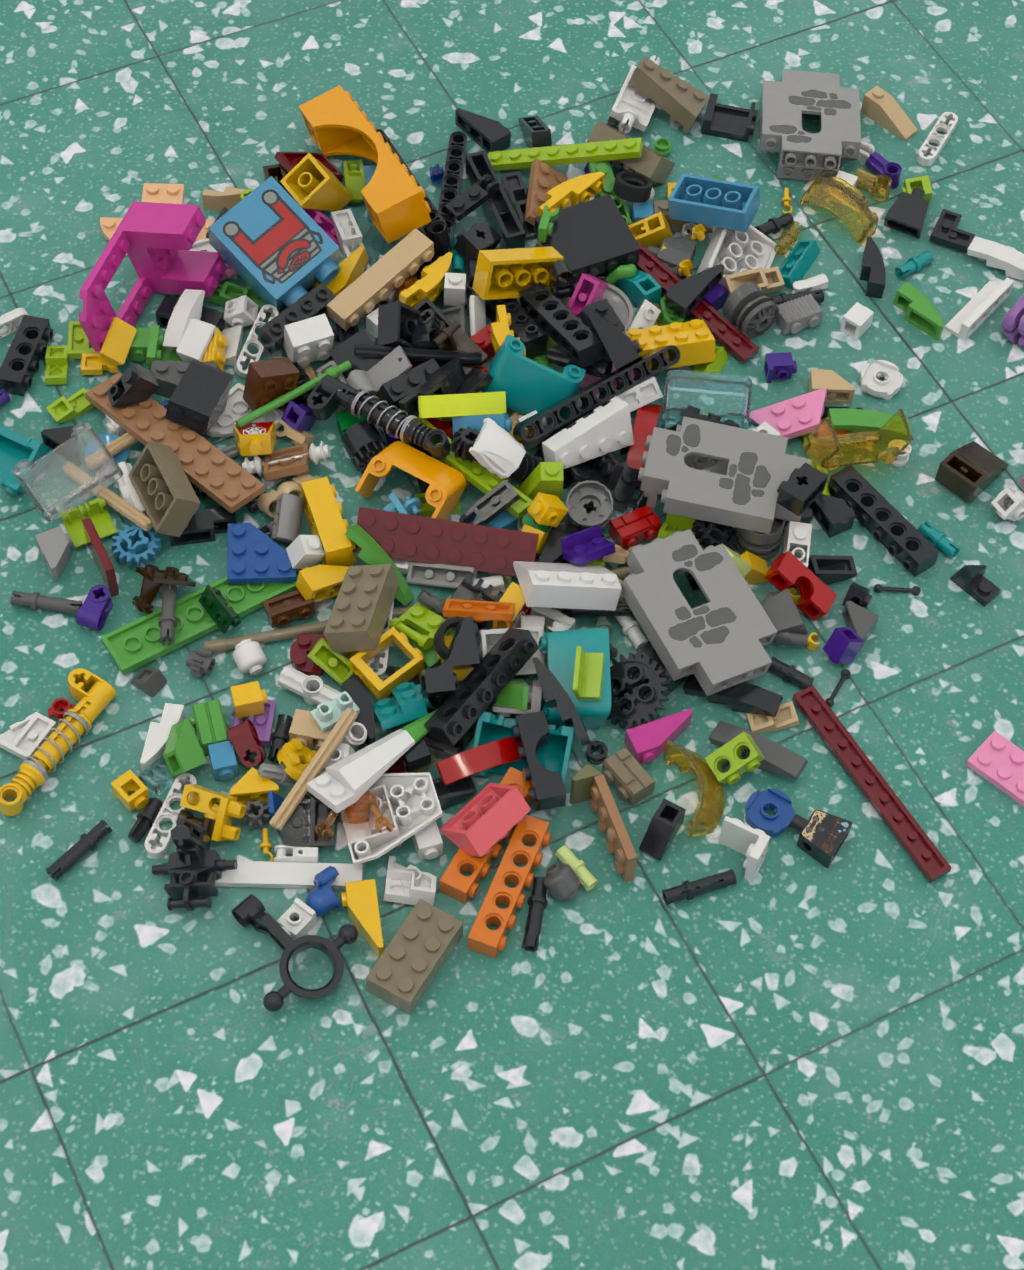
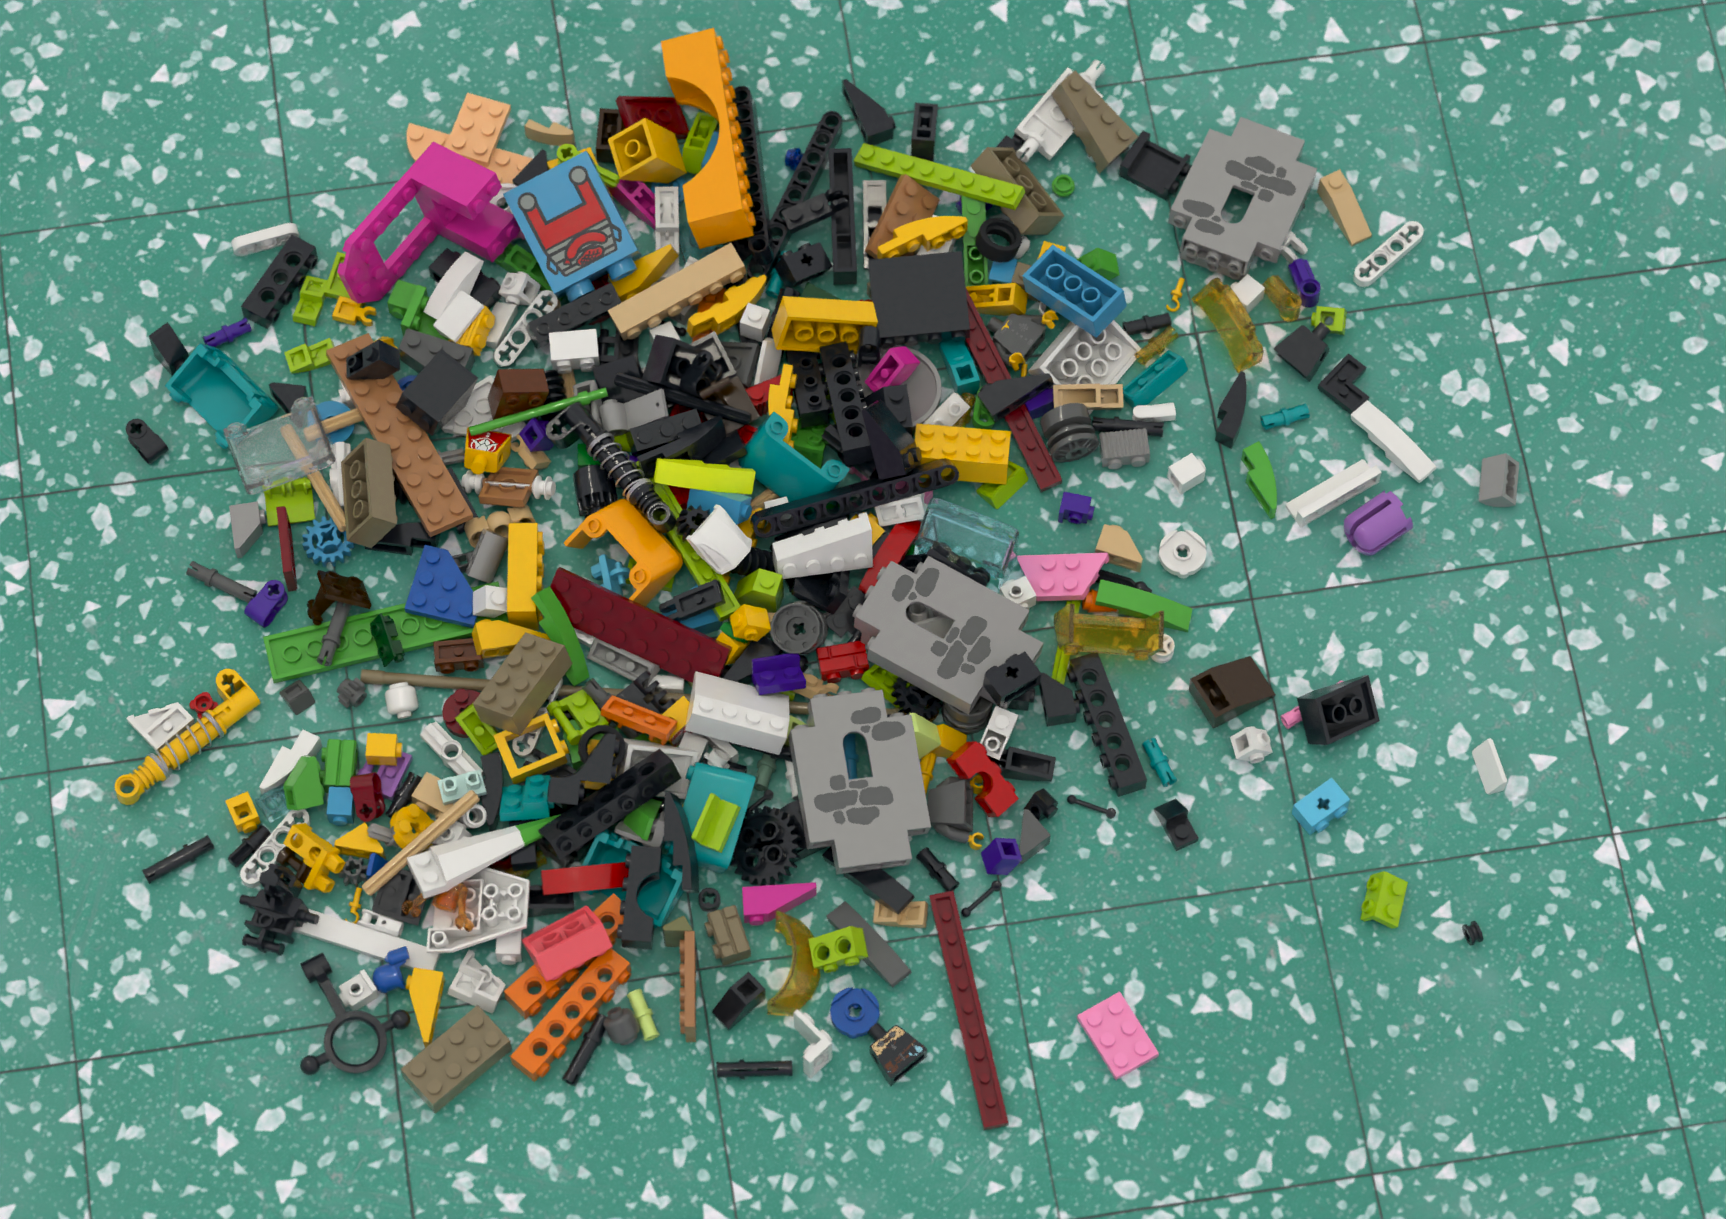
camera: 20 degrees right, 10 degrees up
yellow slope [100,317,137,365] -> none
bright green plate [537,205,559,243] -> none
bright green arm [606,264,637,285] -> none

